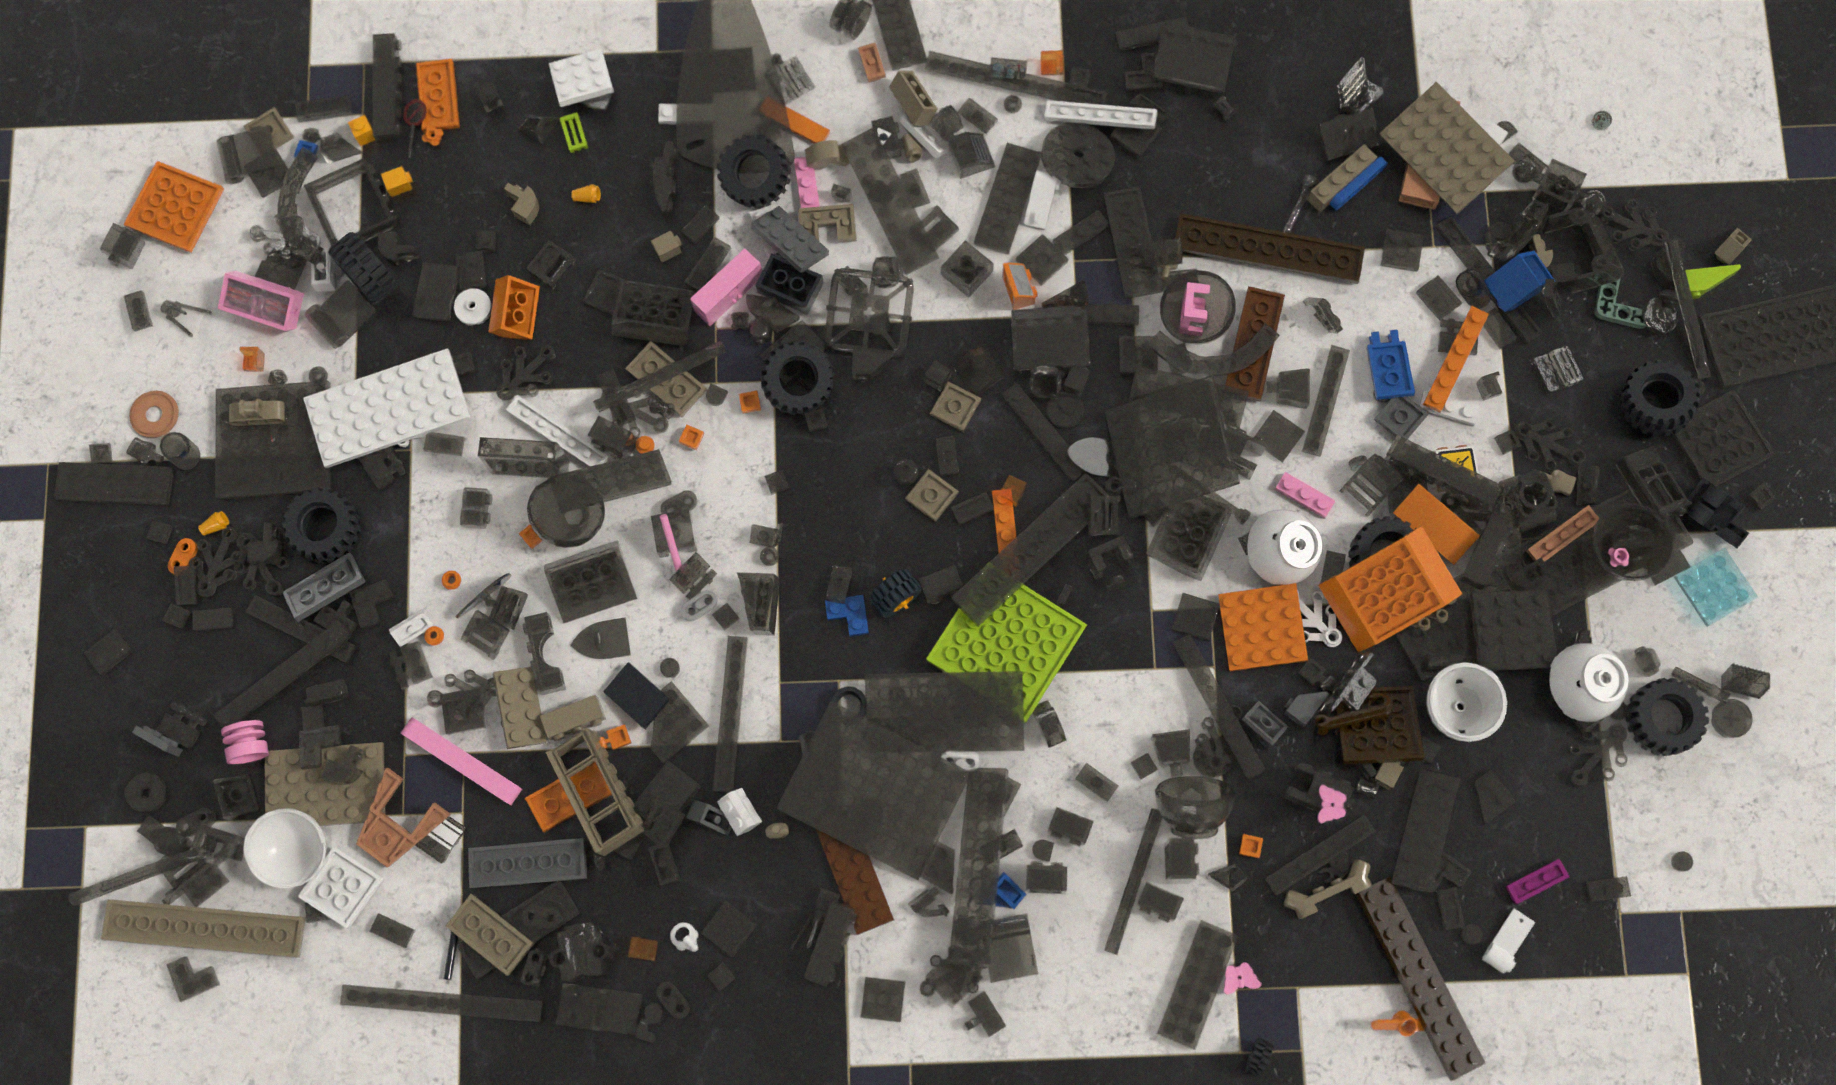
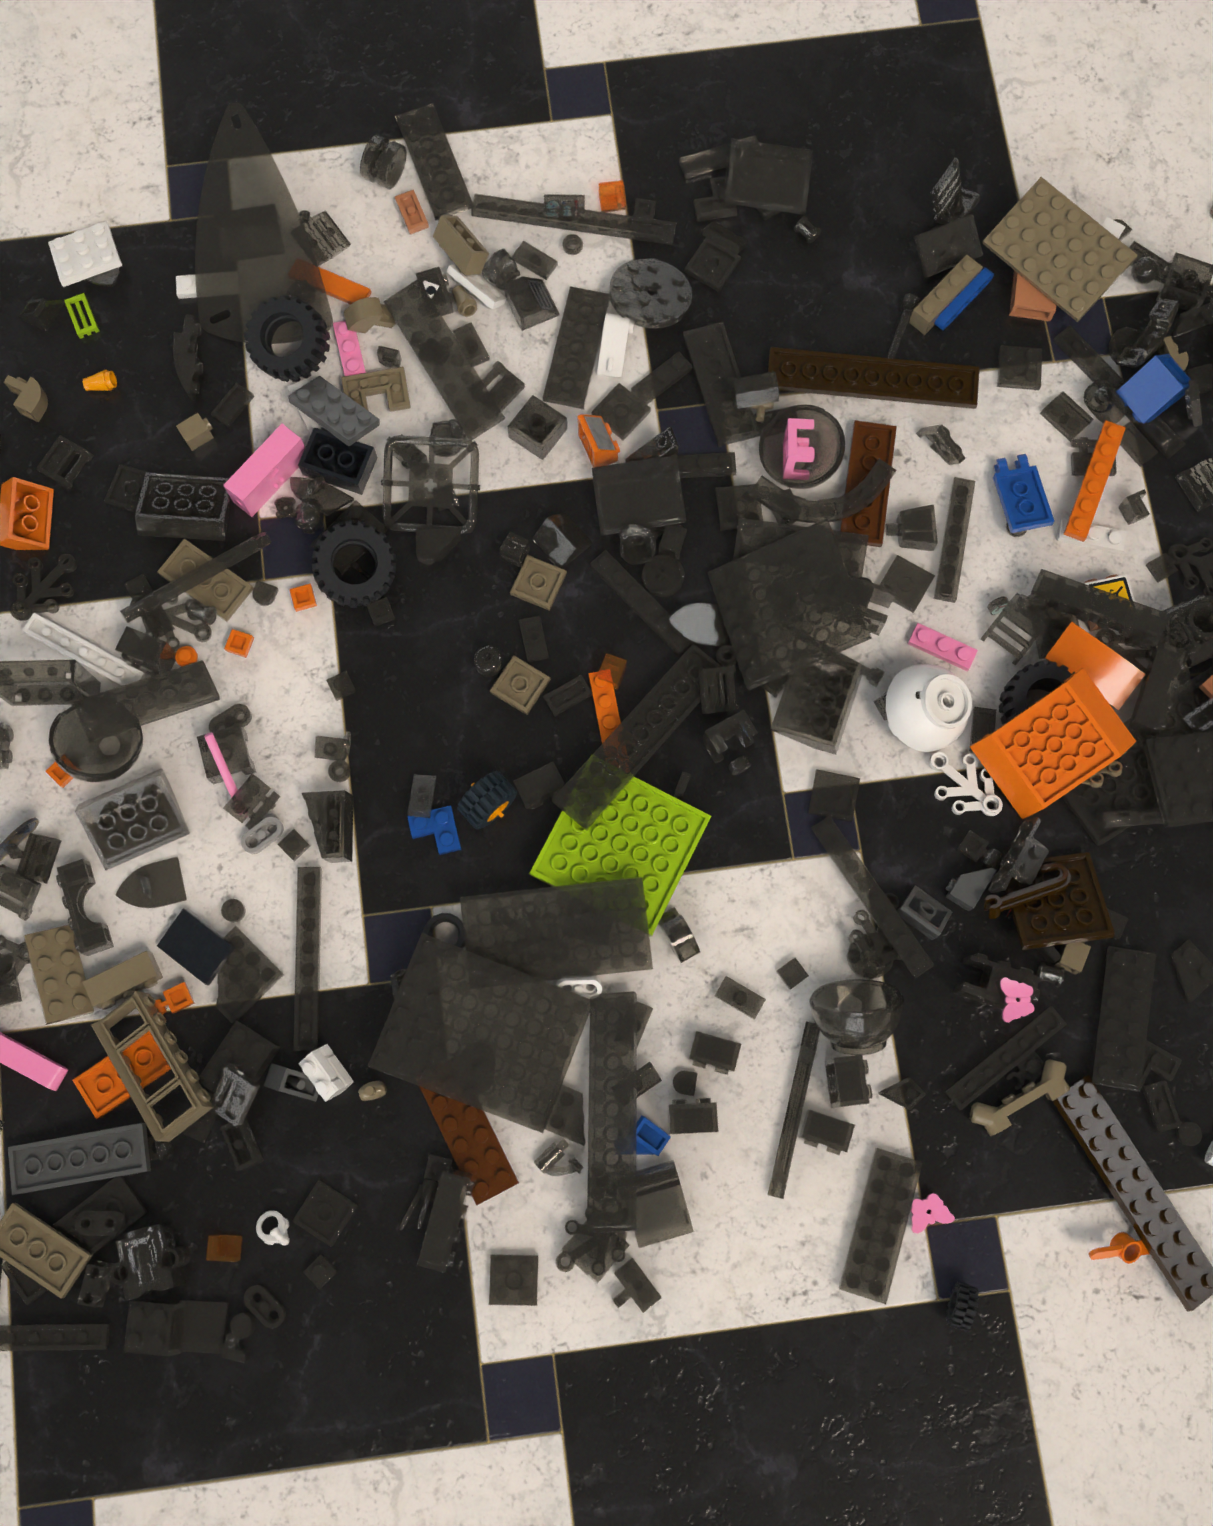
camera: 10 degrees left, 0 degrees up
clear smoke plate [685,237,731,292] -> none
white plate [1044,100,1157,130] -> none
clear smoke torso [1151,729,1190,777] -> none
orange plate [1218,583,1308,672] -> none
orange plate [1239,834,1263,859] -> none
dark grey plate [1374,397,1429,443] -> none
white piece [1426,663,1507,742] -> none

